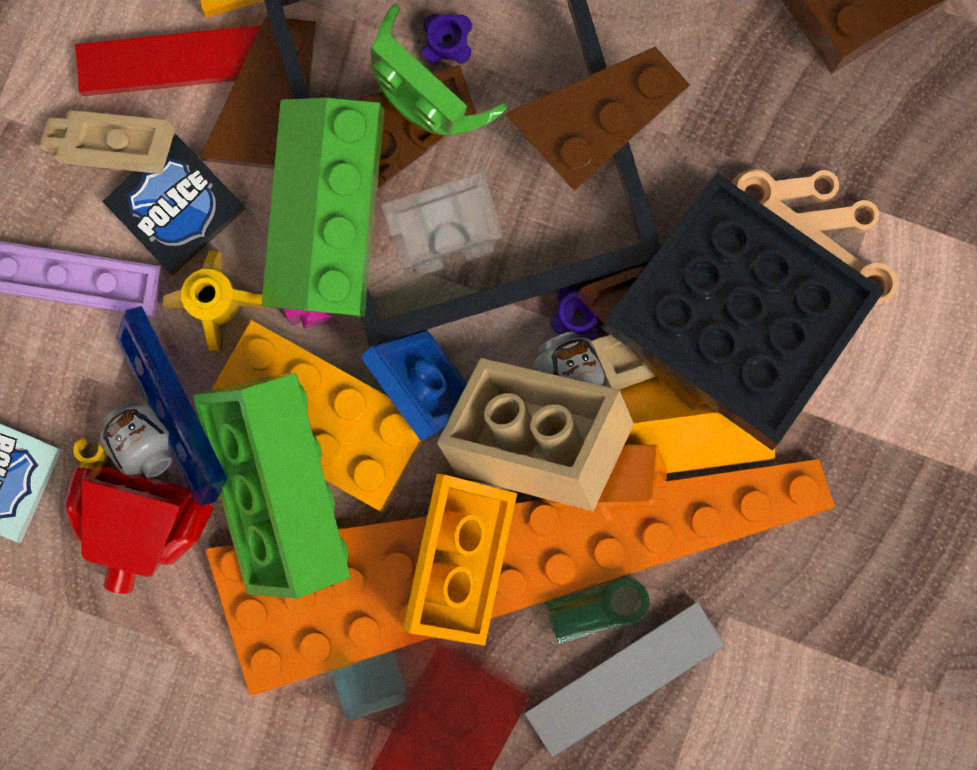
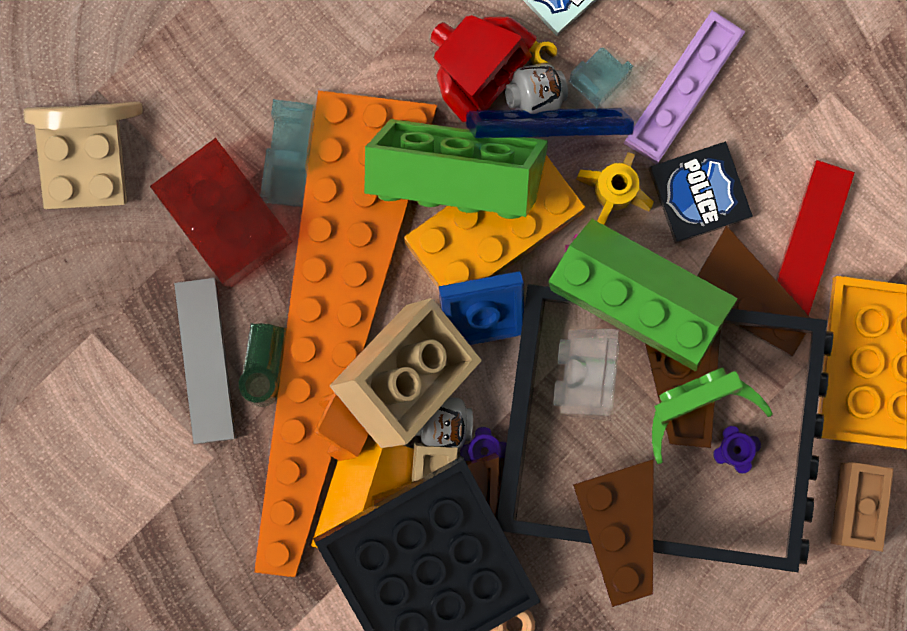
camera: 110 degrees right, 0 degrees up
tan hinge [39,110,175,174] -> none
light orange slope [403,473,517,646] -> none
none -> clear light blue panel [270,99,315,160]
none -> clear light blue panel [569,48,634,108]

